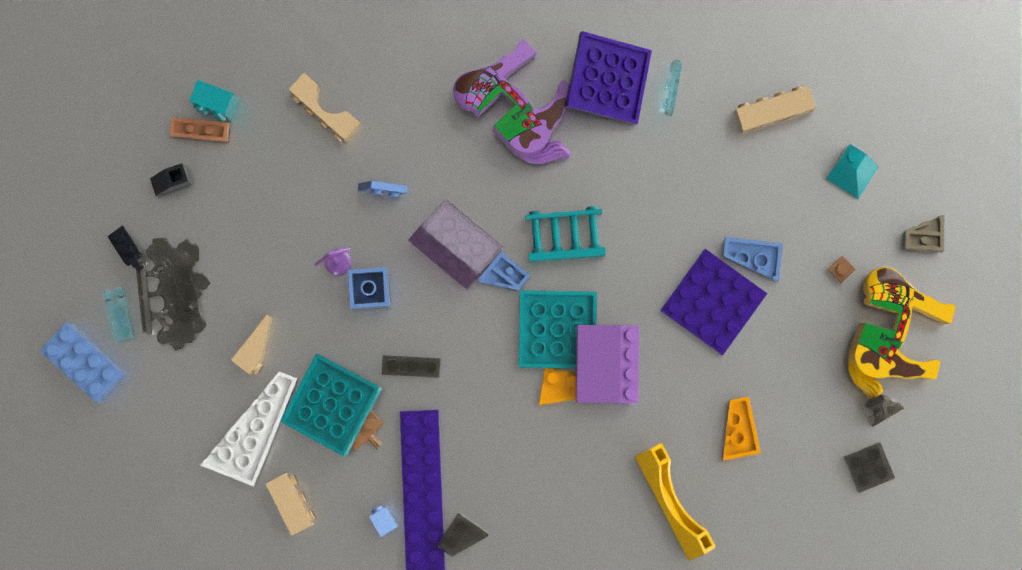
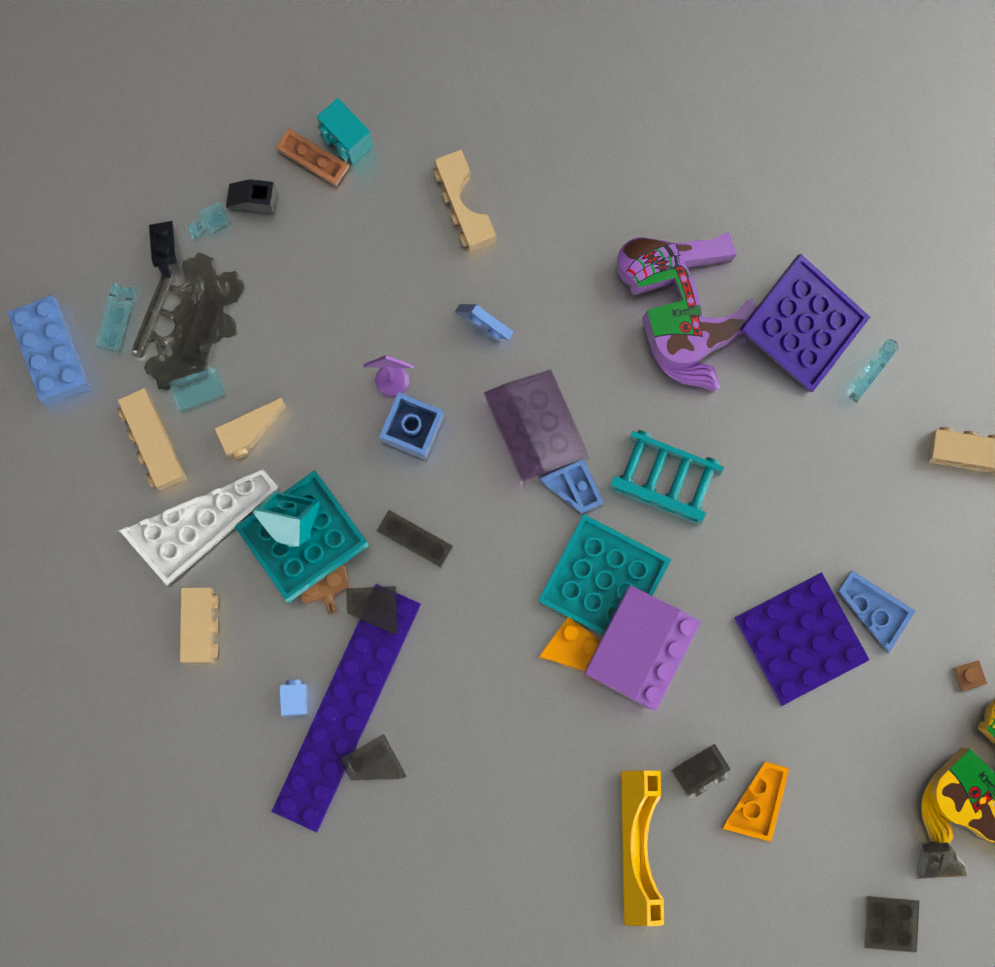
camera: 25 degrees right, 5 degrees down
none -> tan brick [117,388,187,492]
none -> clear light blue panel [169,366,225,411]
none -> clear light blue plate [187,202,232,239]
none -> teal slope [254,491,320,547]
none -> clear smoke wing [346,586,398,635]
none -> clear smoke brick [670,744,731,798]

